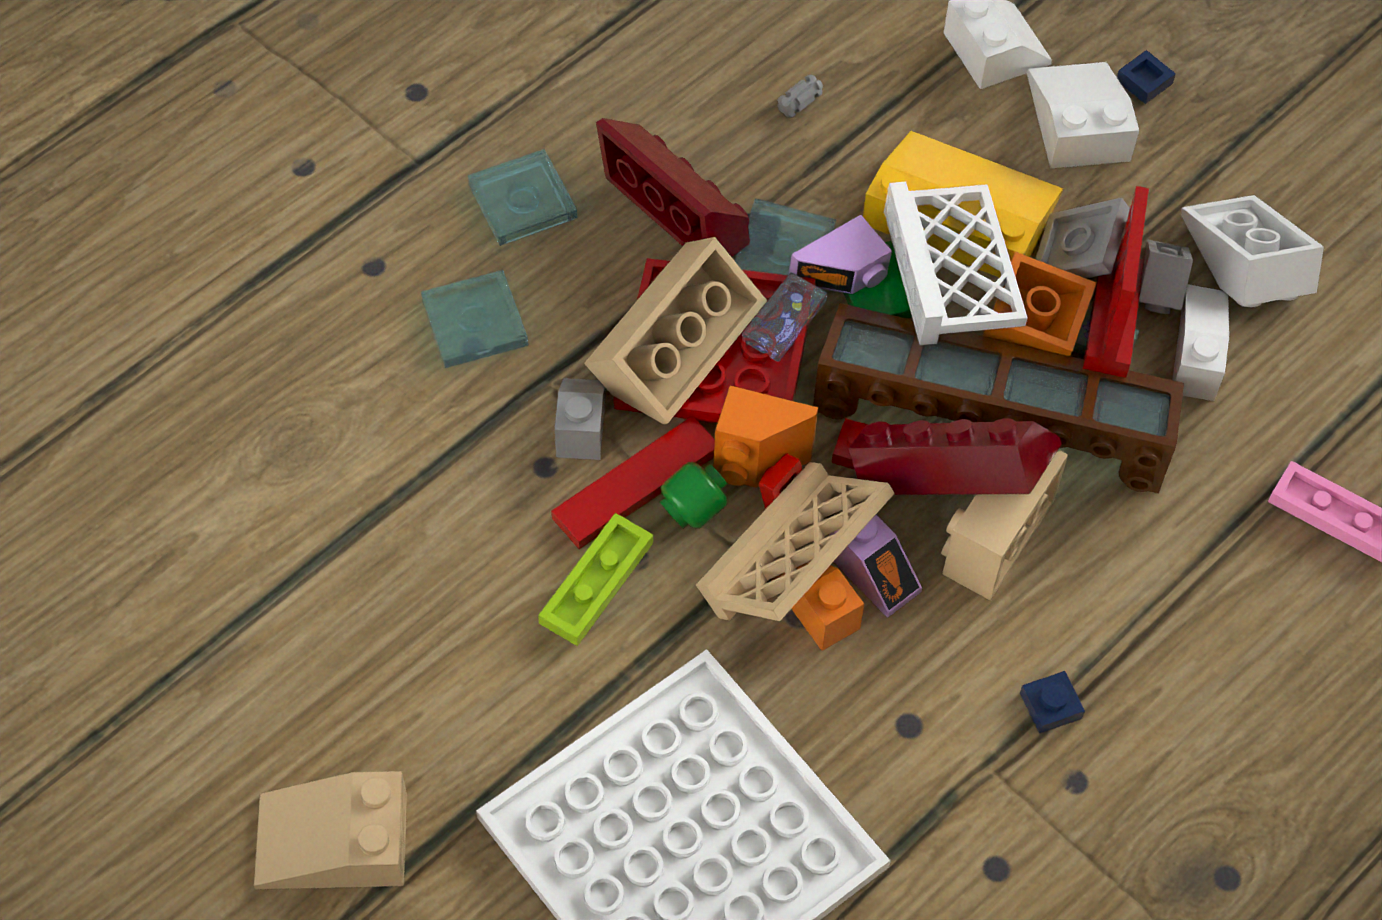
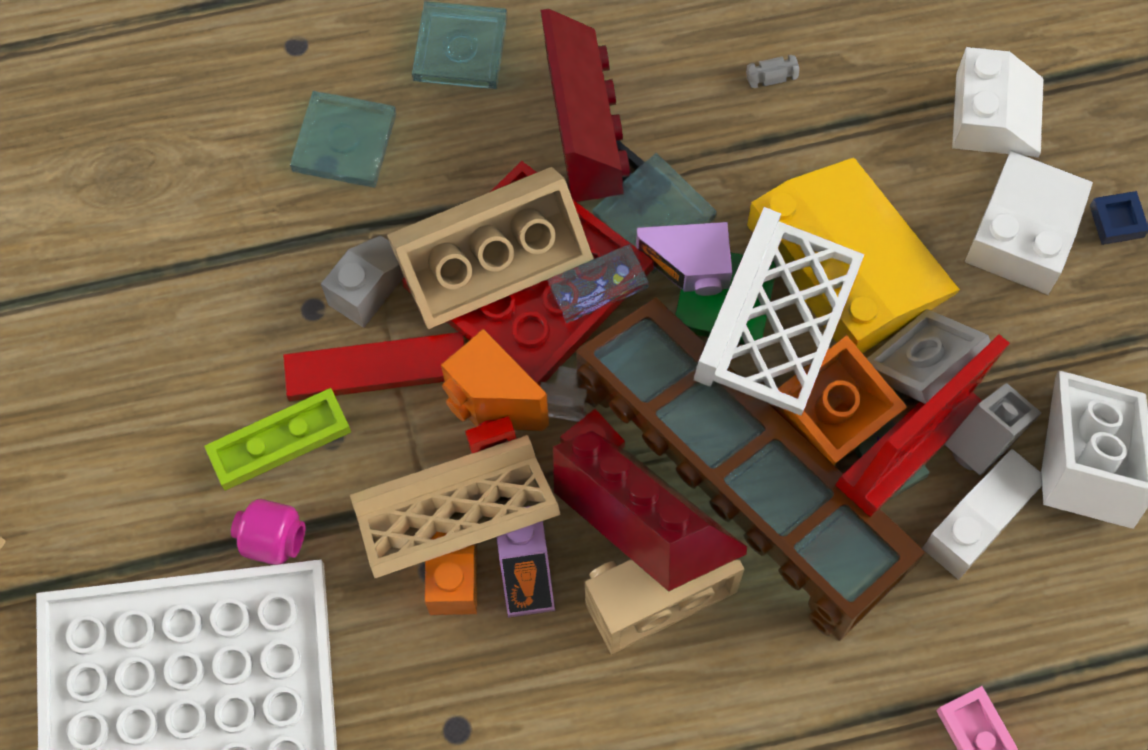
camera: 35 degrees right, 10 degrees up
green head [659,462,728,529] -> none
none -> dark pink head [231,499,305,565]
none -> clear tile [540,366,587,422]

